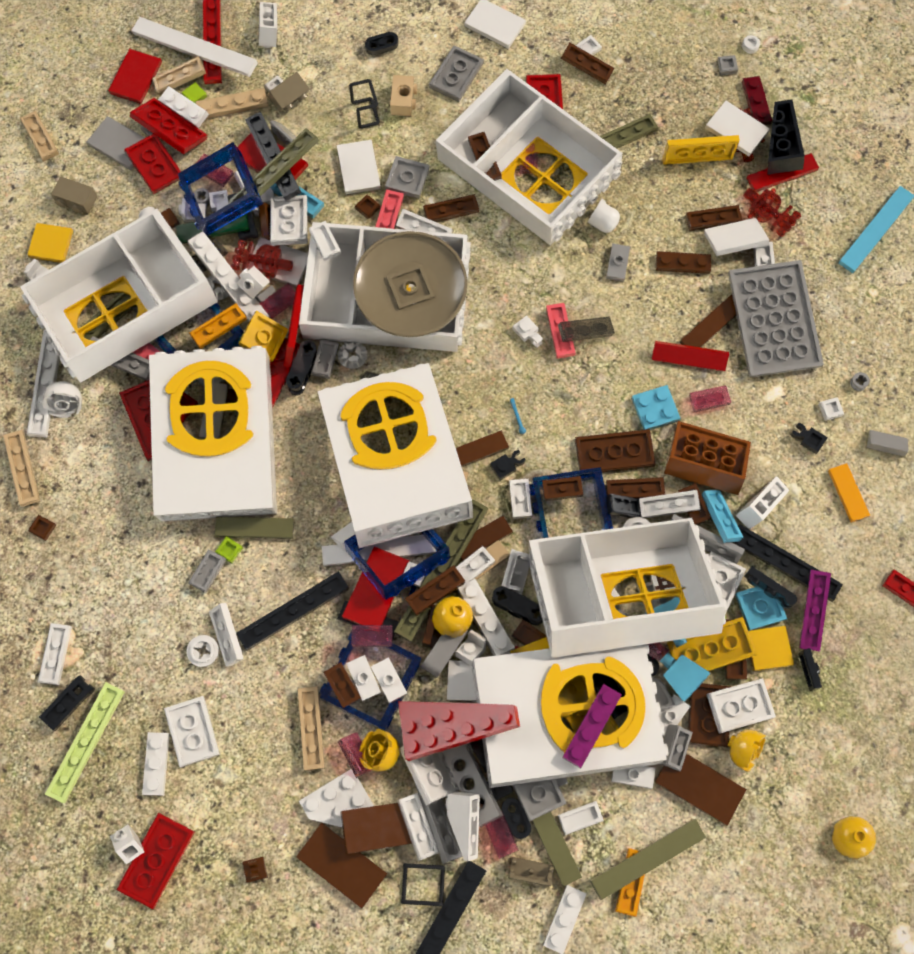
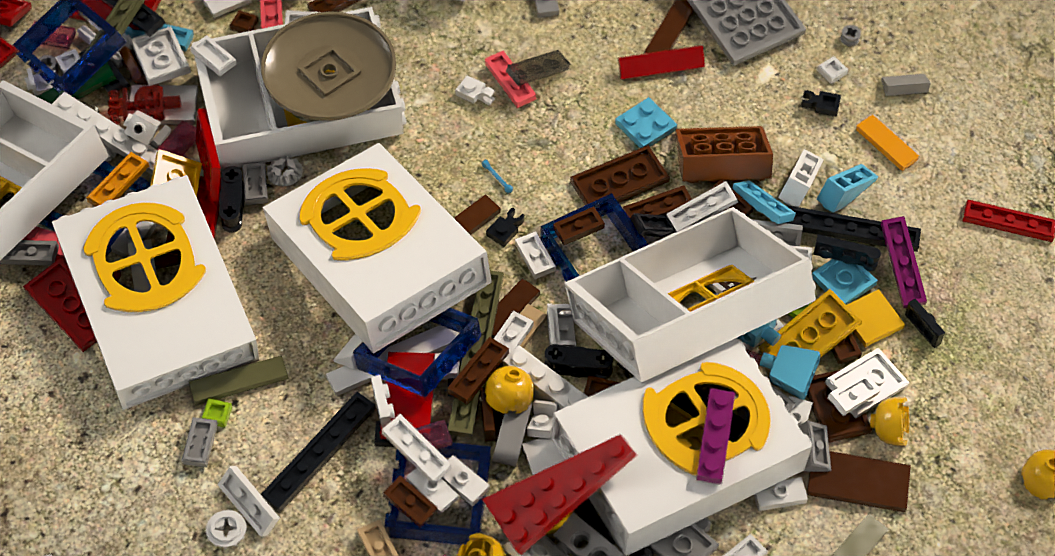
camera: 20 degrees left, 15 degrees down
clear pink plate [689,385,731,413] -> none
none -> white plate [371,375,395,429]
none -> white plate [382,414,452,484]
none -> medium azure slope [816,164,878,213]
none -> white plate [828,372,881,416]

